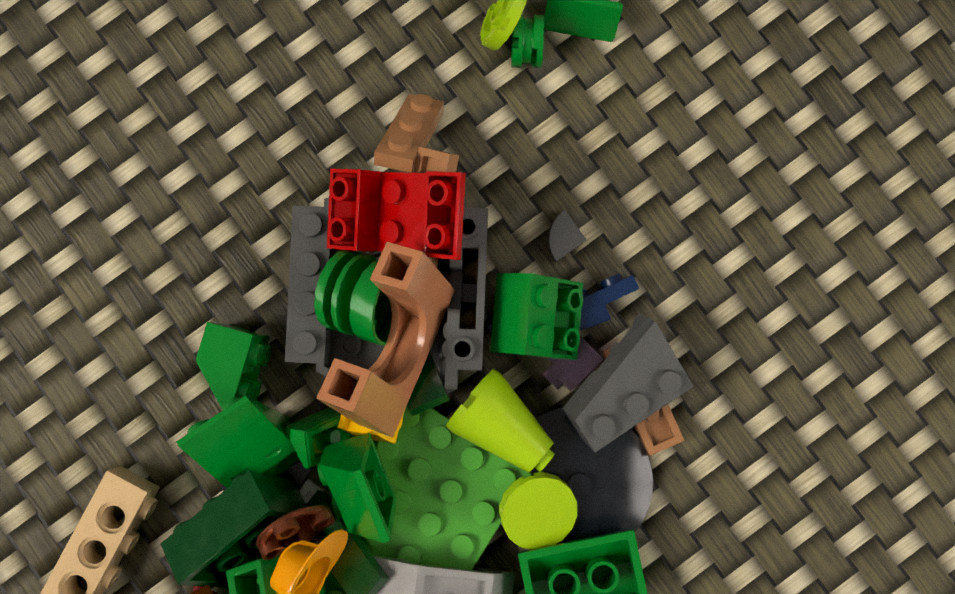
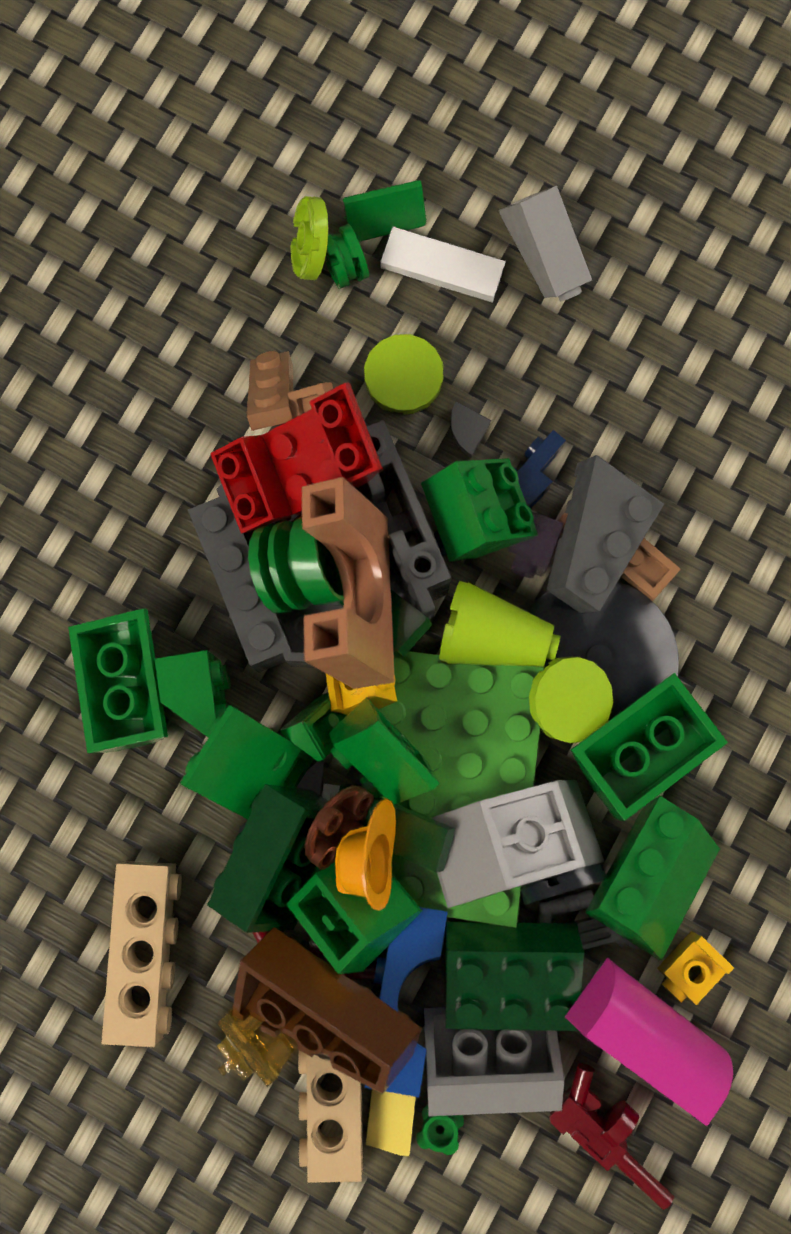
camera: 25 degrees left, 5 degrees down
none -> green slope [68,608,168,754]
none -> lime tile [364,334,444,414]
none -> white tile [381,227,506,303]
none -> light grey slope [499,186,592,302]

